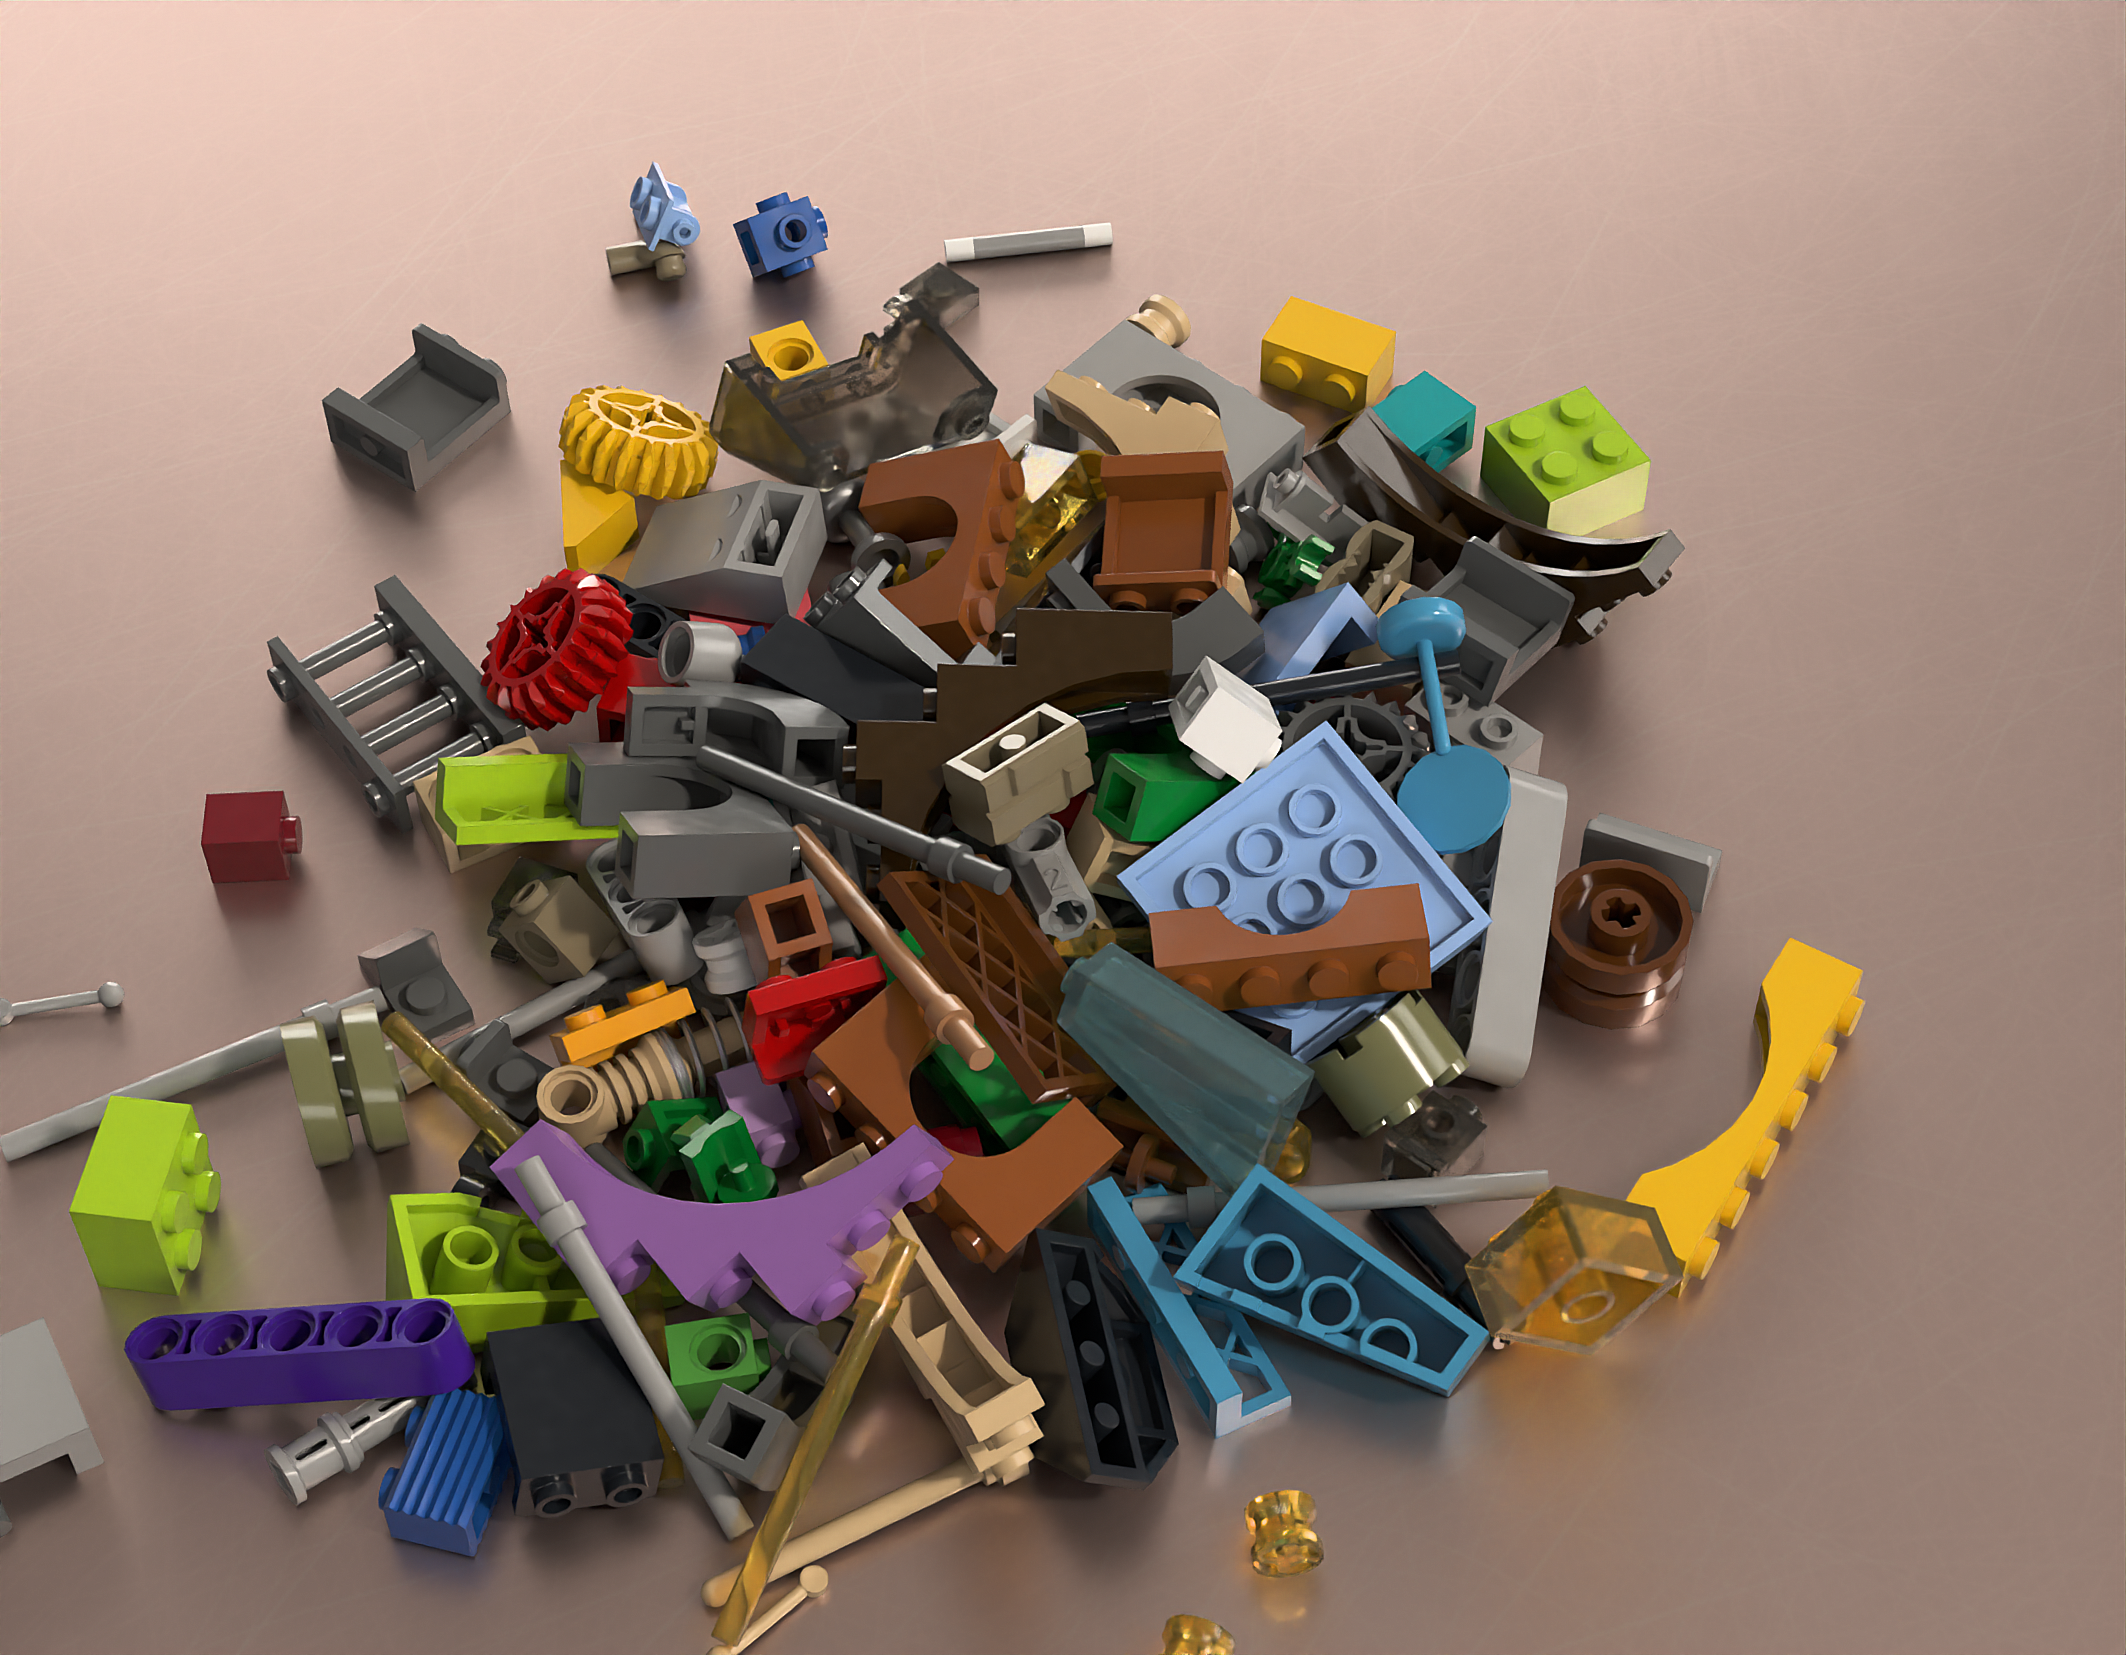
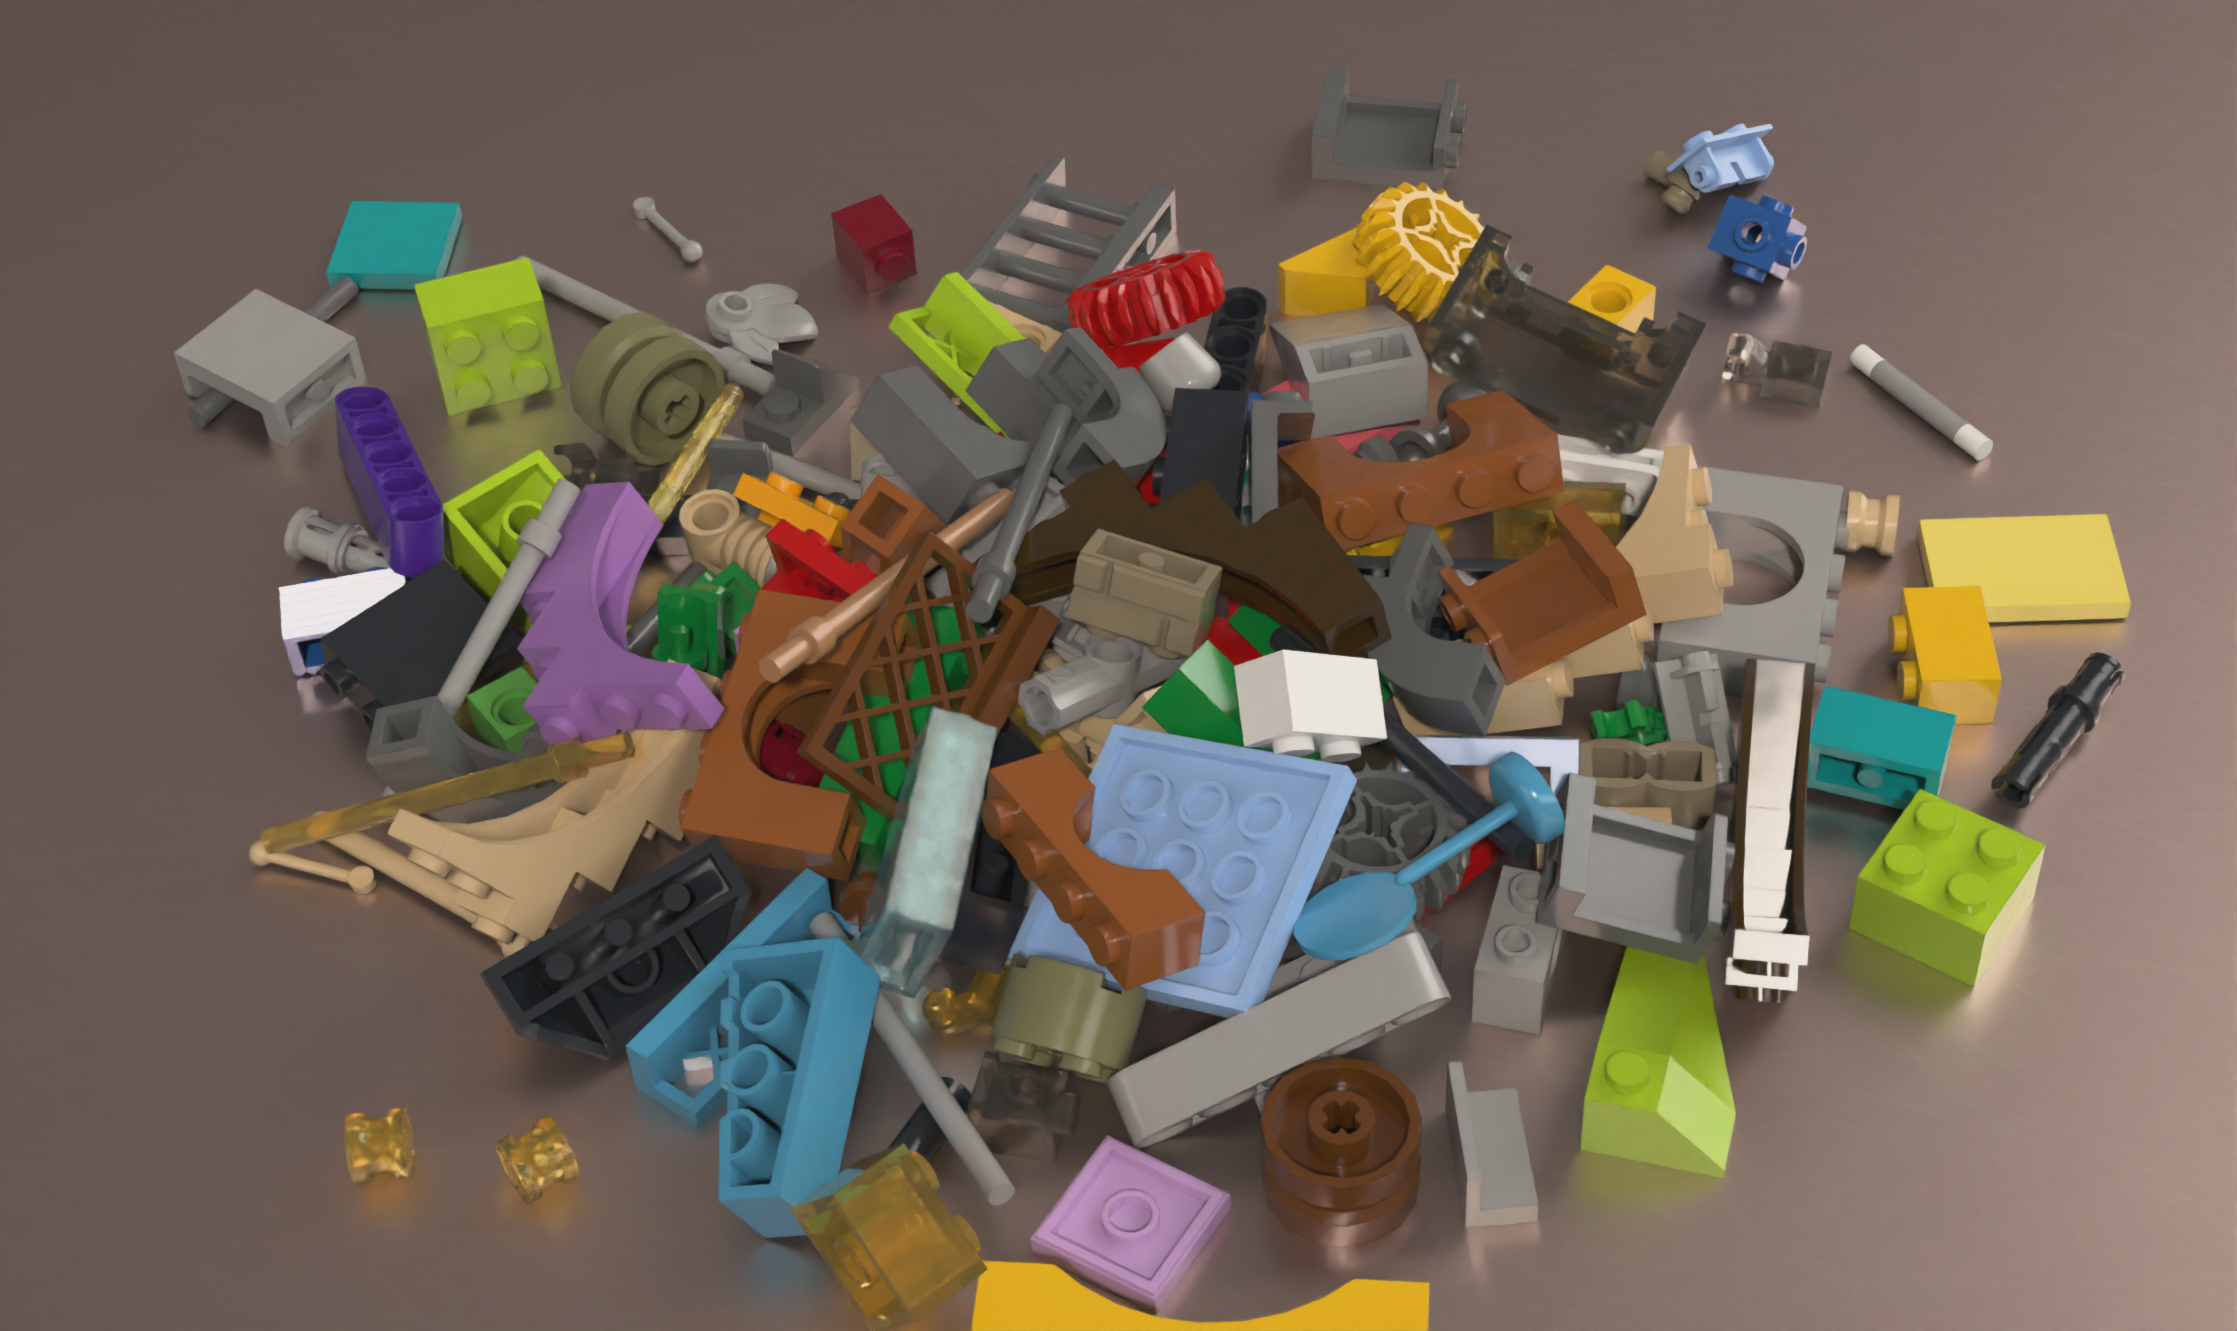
camera: 65 degrees right, 5 degrees down
none -> clear smoke plate [554,442,660,496]
none -> light grey plate [704,283,819,365]
none -> lavender tile [1030,1135,1231,1315]
none -> lime wedge [1580,946,1736,1179]
none -> light yellow tile [1917,514,2131,622]
none -> black pin [1991,652,2125,809]

